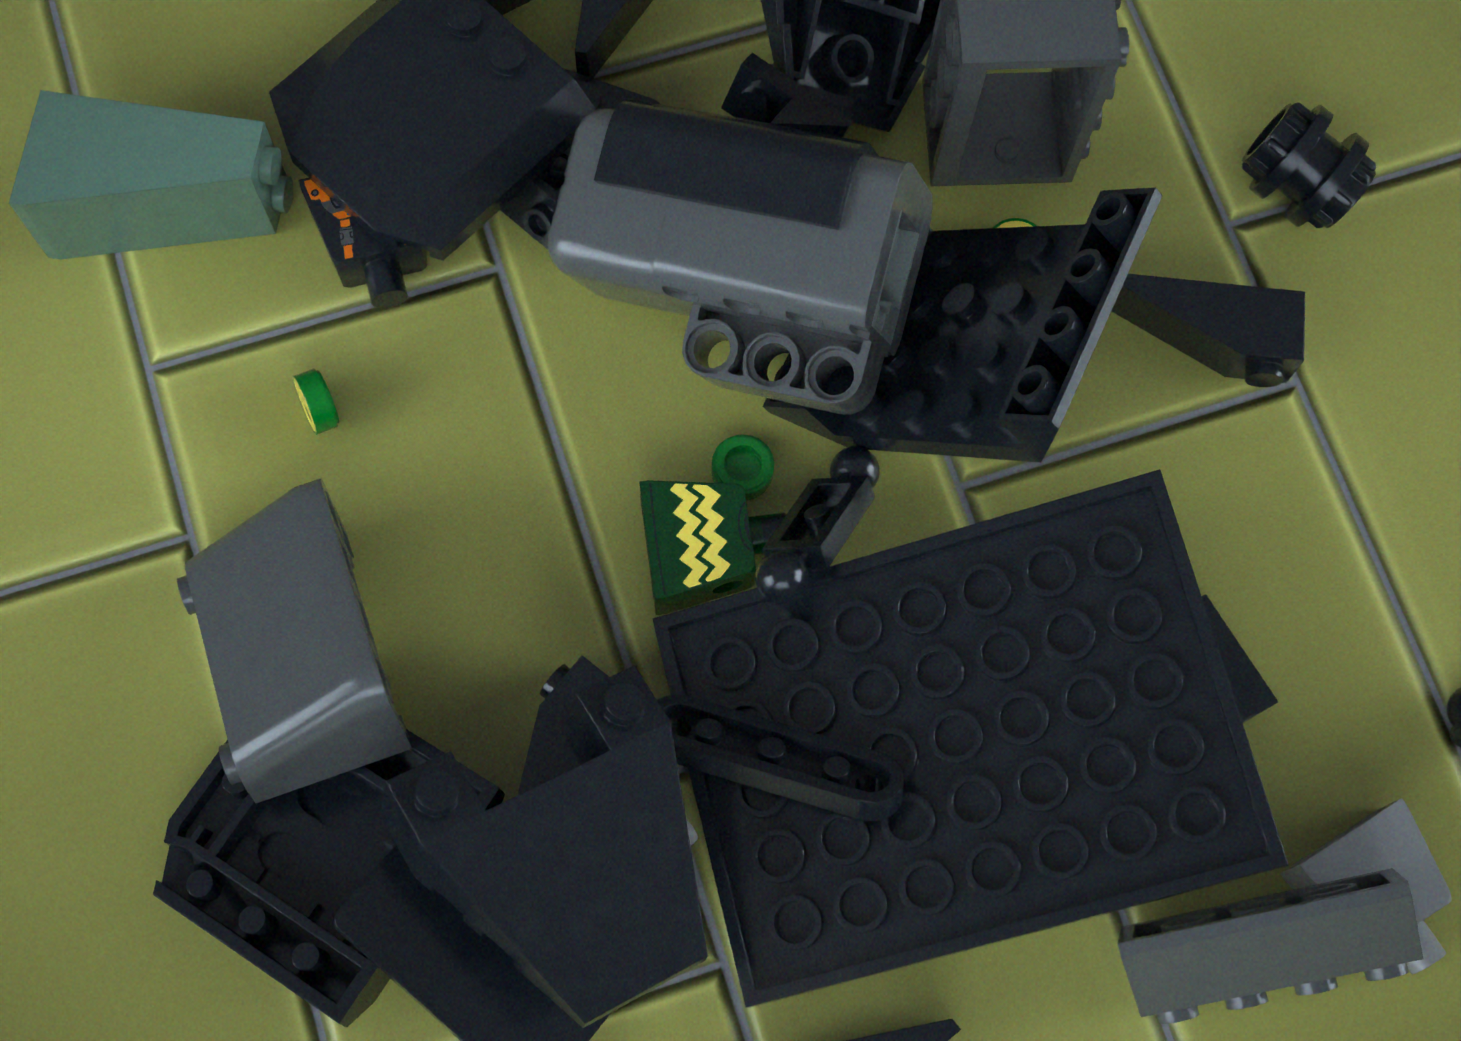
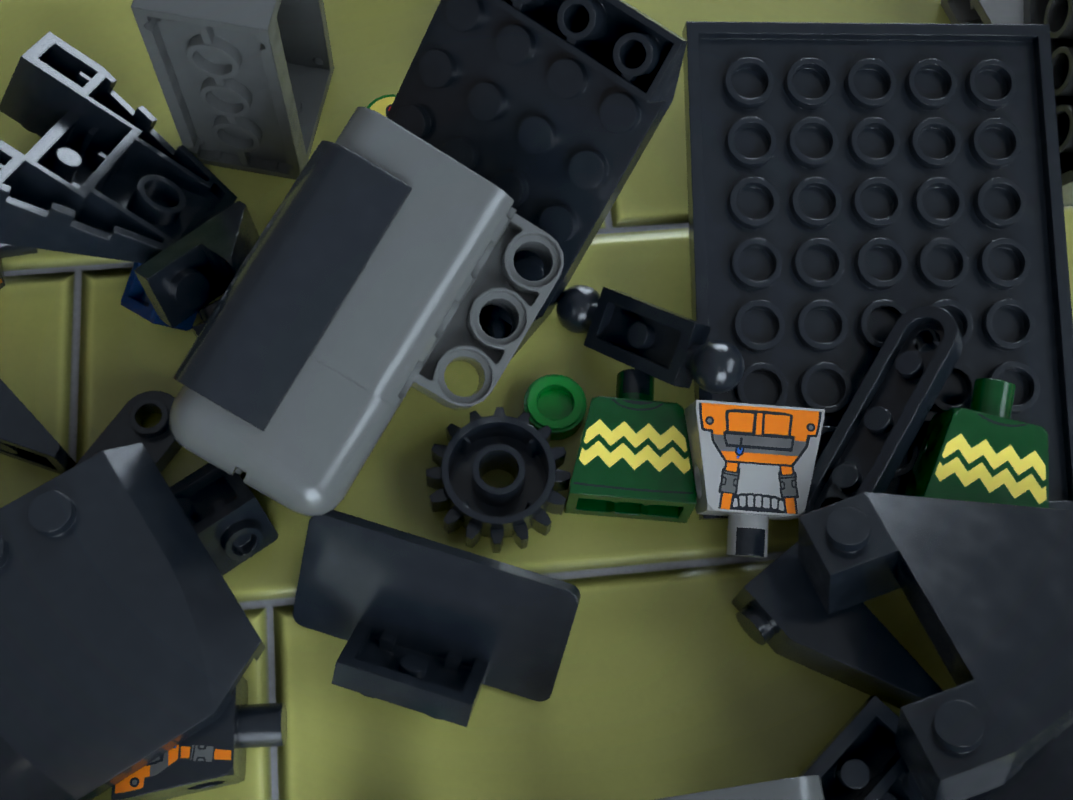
camera: 80 degrees left, 5 degrees down
none -> black bracket [293,510,581,727]
none -> black gear [426,407,571,553]
none -> torso [685,400,825,558]
none -> dark green torso [903,378,1049,508]

